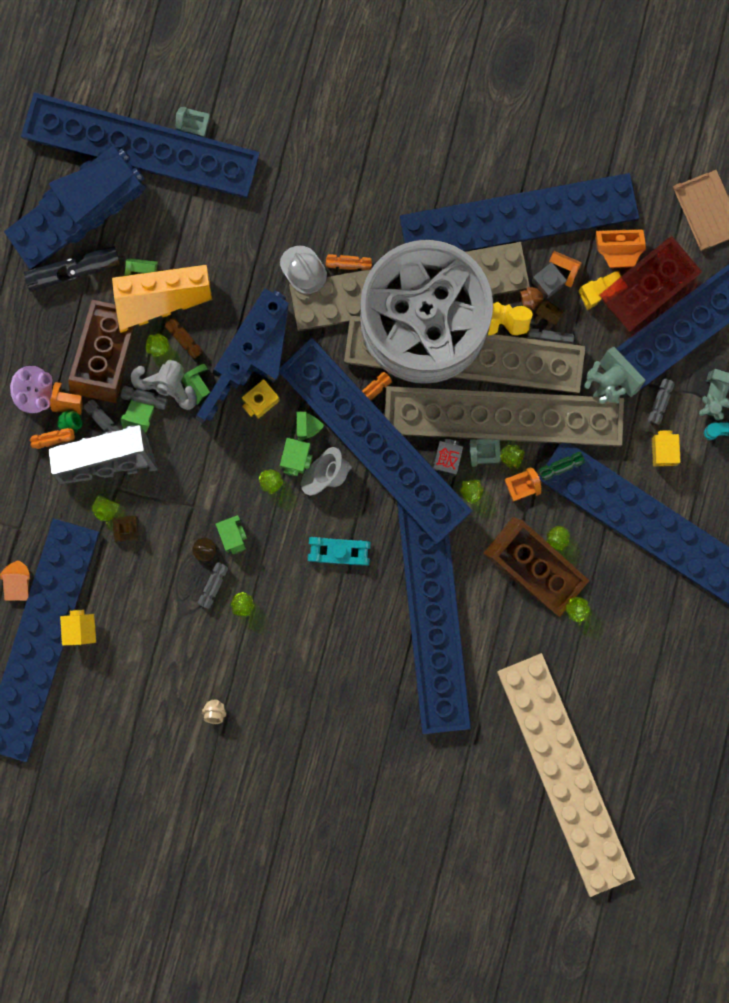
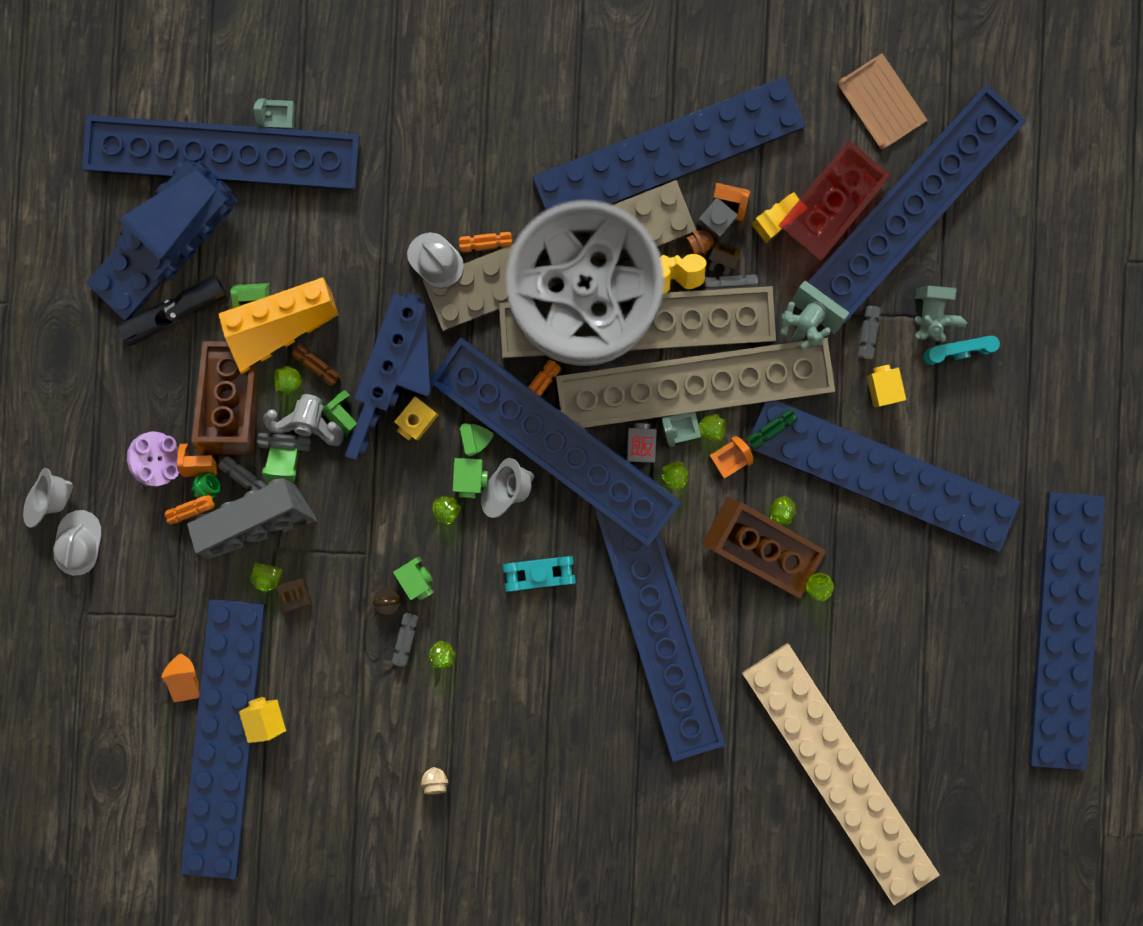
camera: 10 degrees left, 5 degrees up
orange slope [596,230,646,268] -> none

